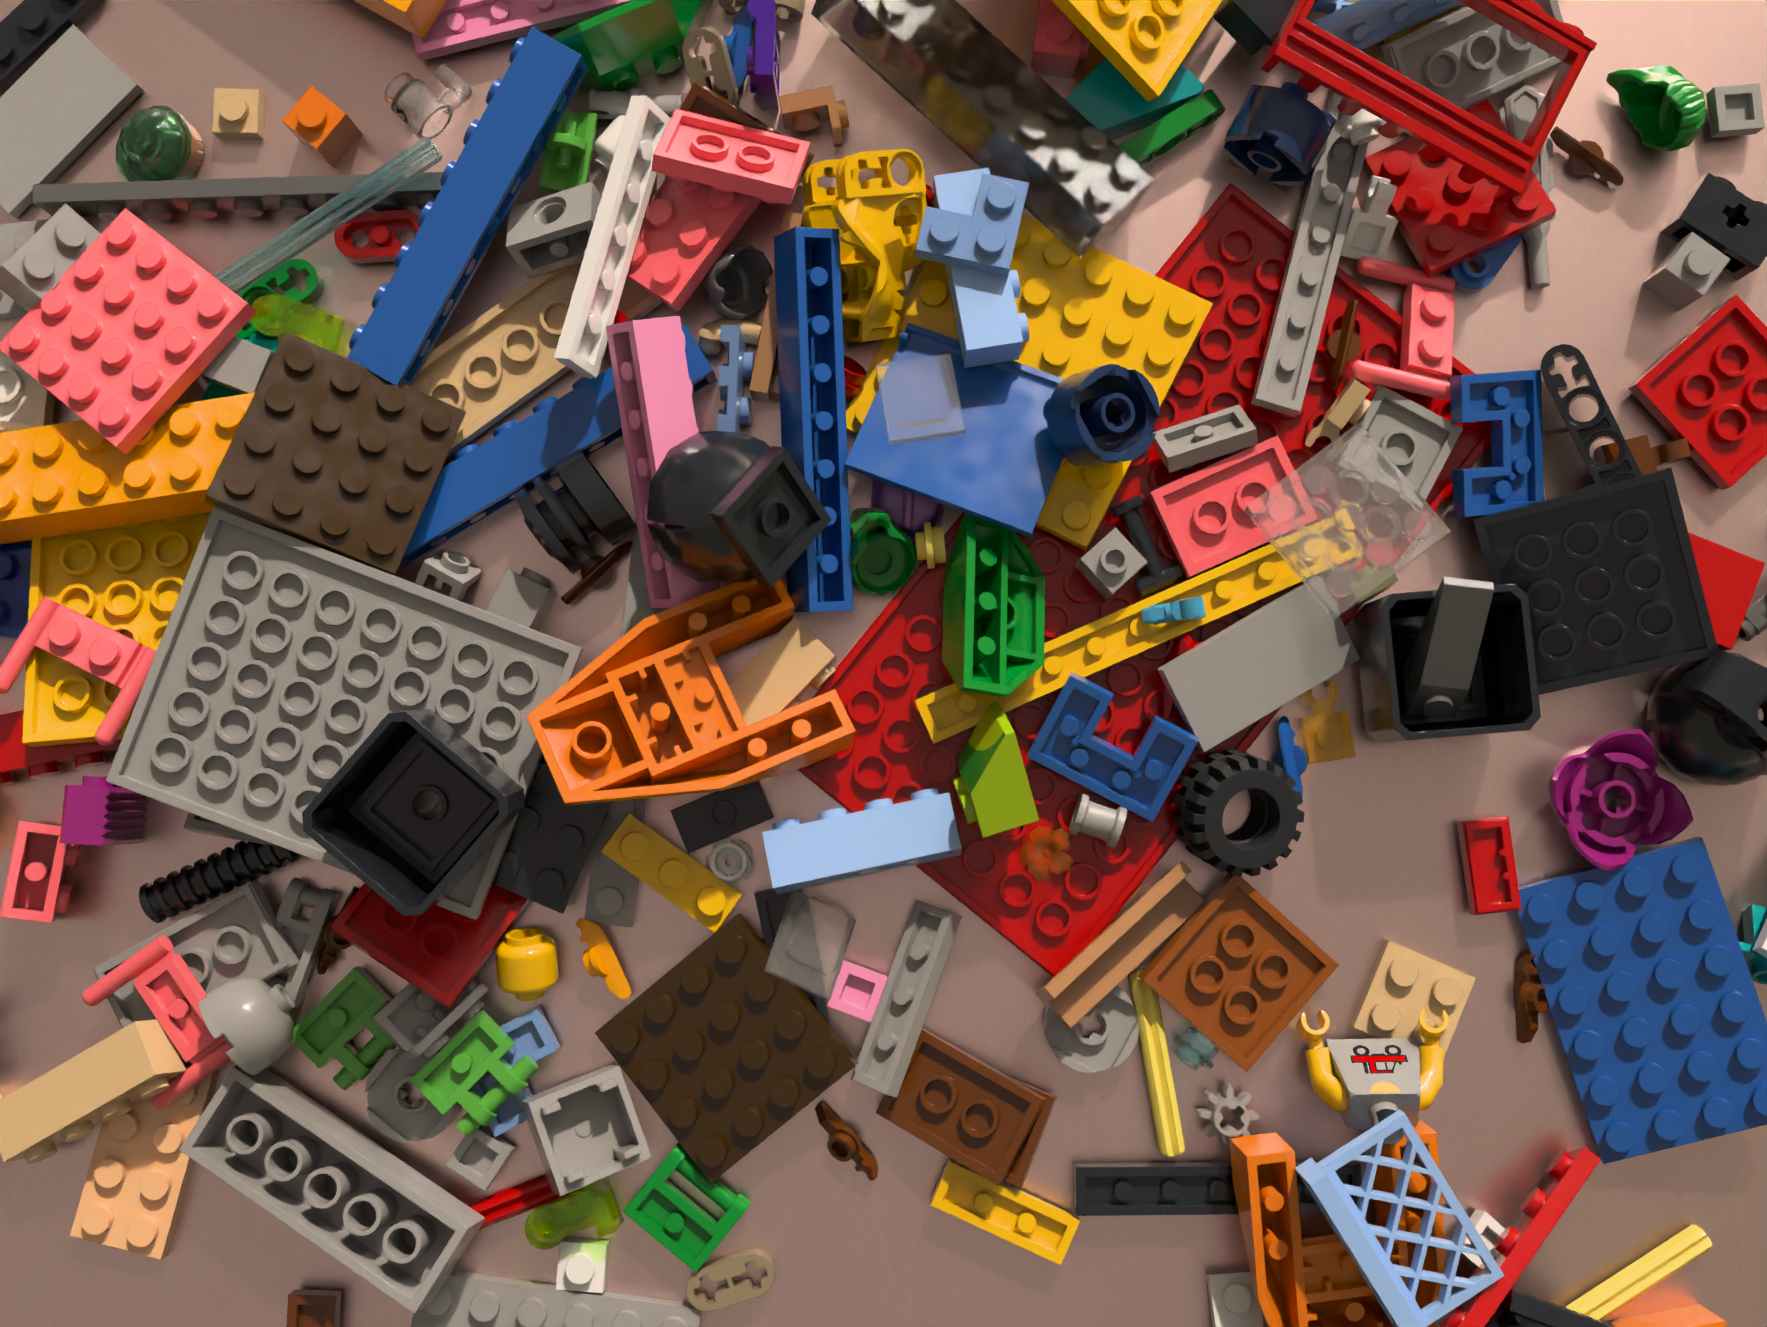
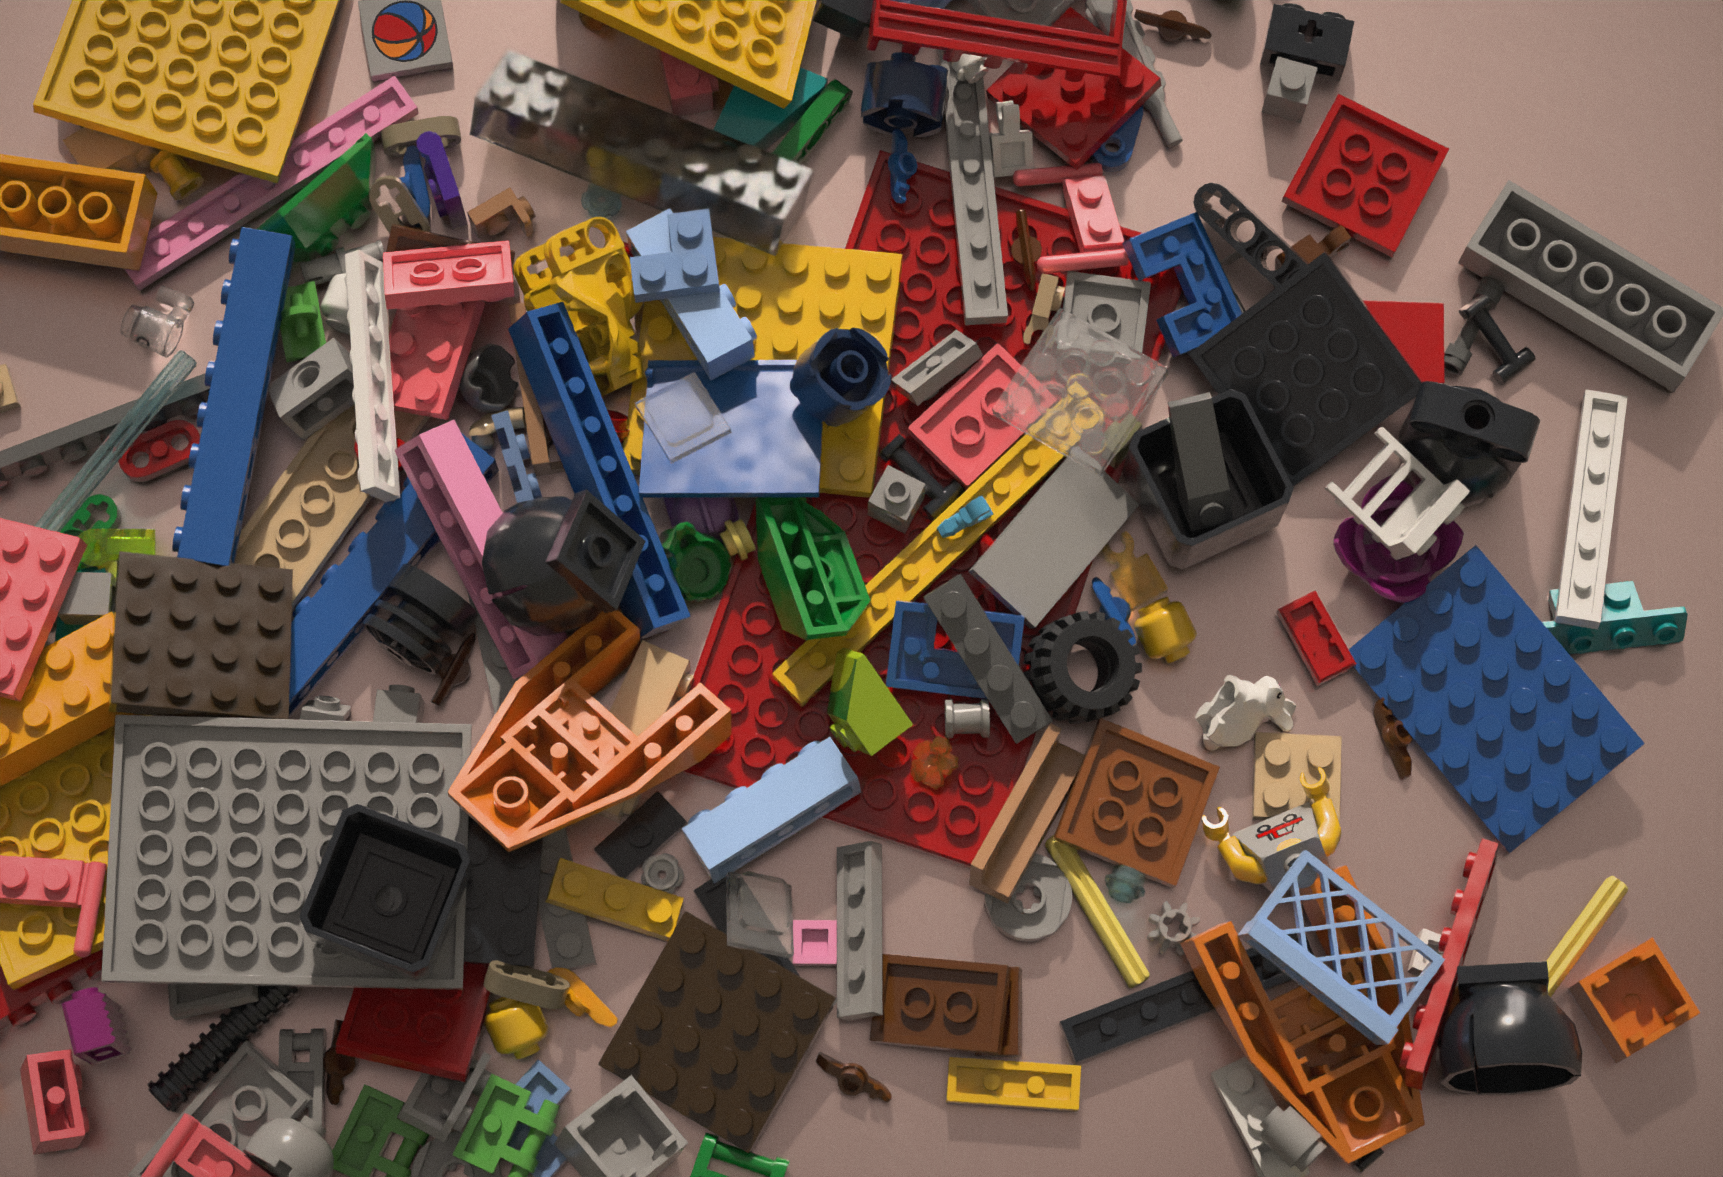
camera: 25 degrees left, 10 degrees down
orange brick [281,86,362,168] -> none
none -> dark tan beam [483,960,570,1009]
none -> clear light blue plate [581,180,622,219]
none -> blue piece [888,129,917,204]
none -> dark grey plate [924,574,1053,744]
none -> yellow head [1134,596,1197,663]
none -> white animal [1195,675,1296,751]
none -> white plate [1325,426,1470,560]

